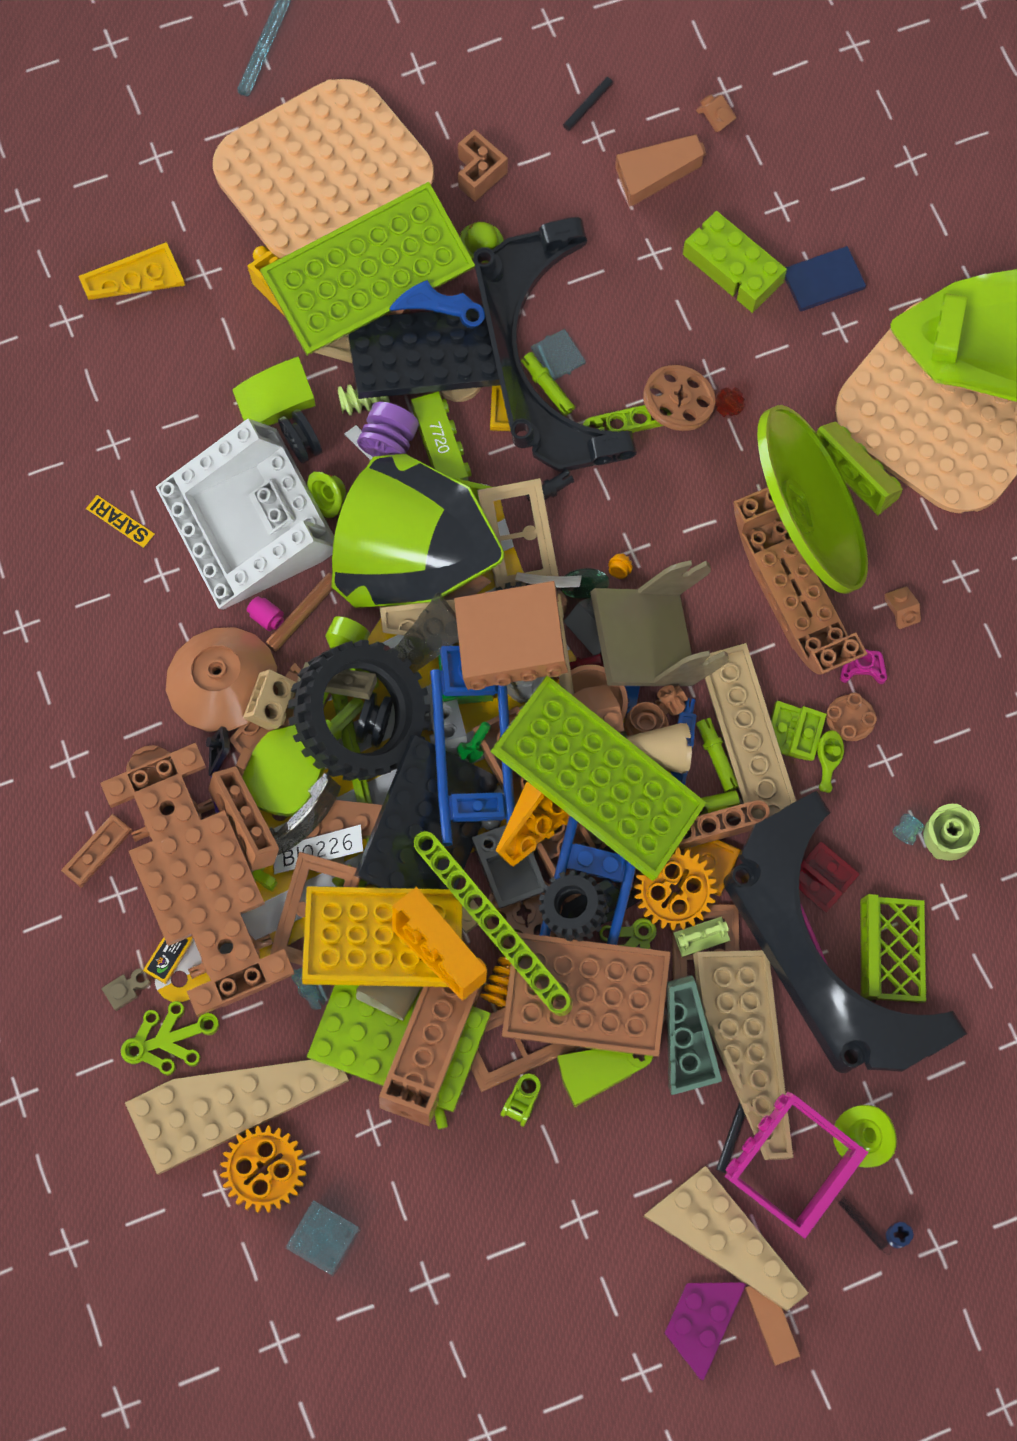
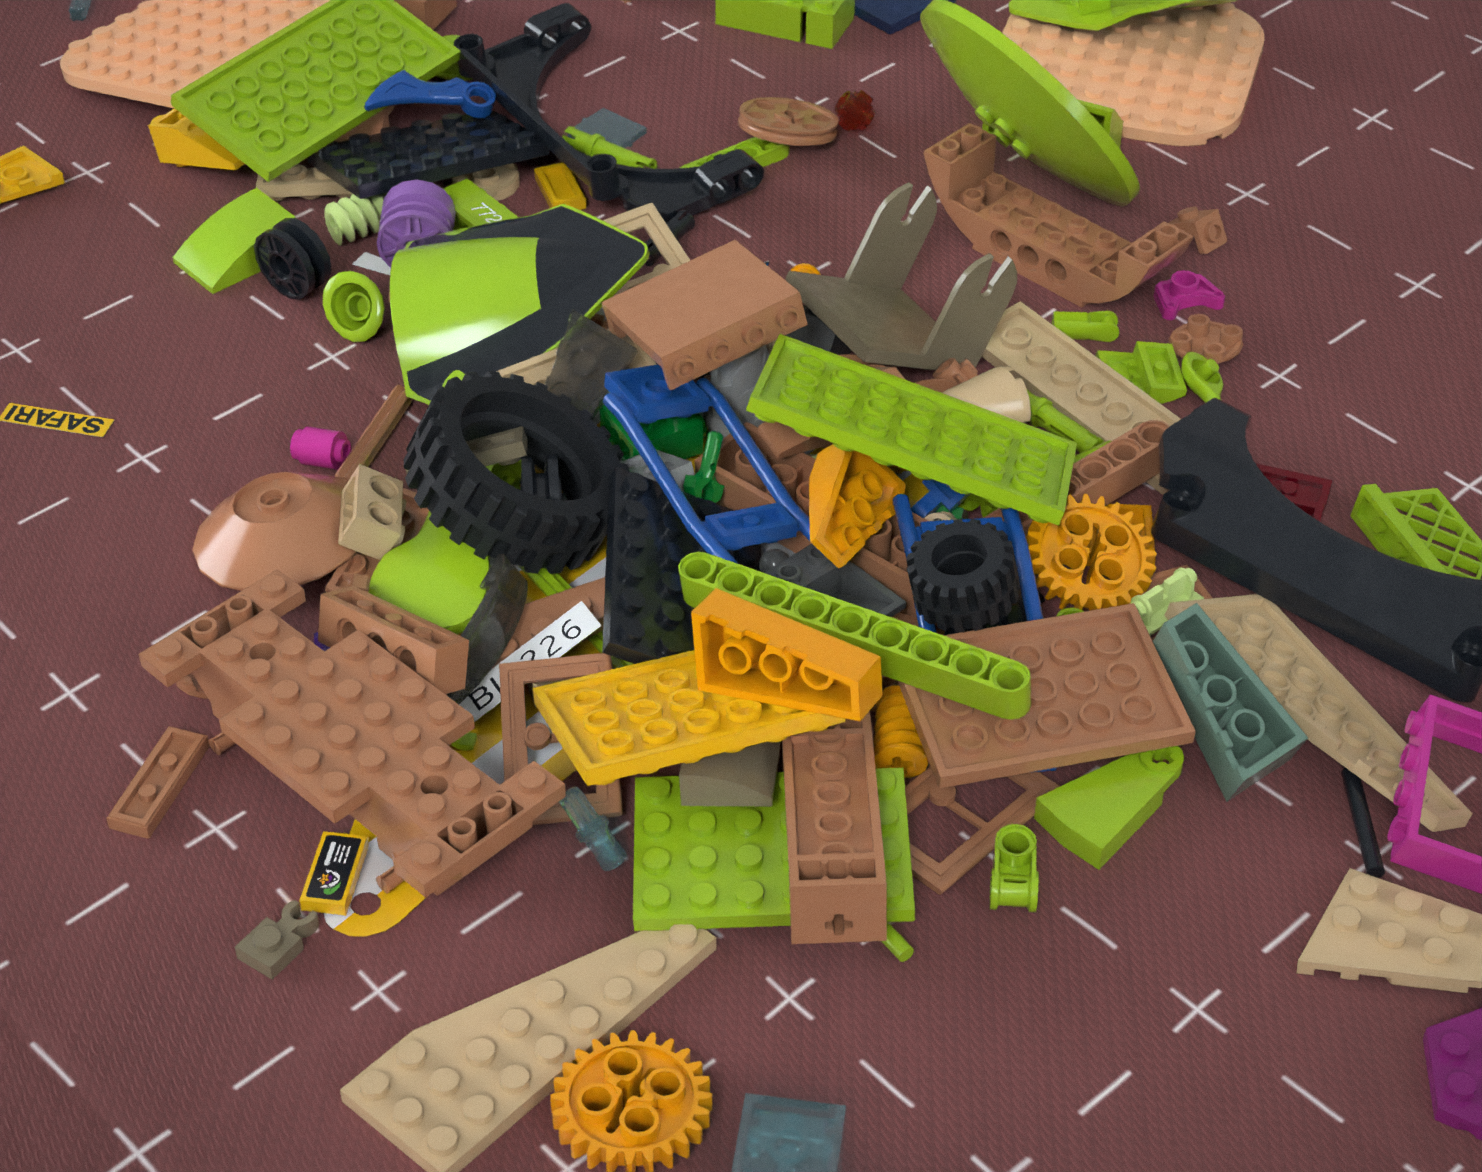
camera: 20 degrees left, 30 degrees down
lime plant [121,1001,219,1076] -> none
white slope [156,419,334,610] -> none
black piece [206,726,231,776] -> none
clear light blue wheel [892,814,925,845] -> none
yellowish green brick [923,804,980,861] -> none
none -> lime bar [1052,311,1119,342]

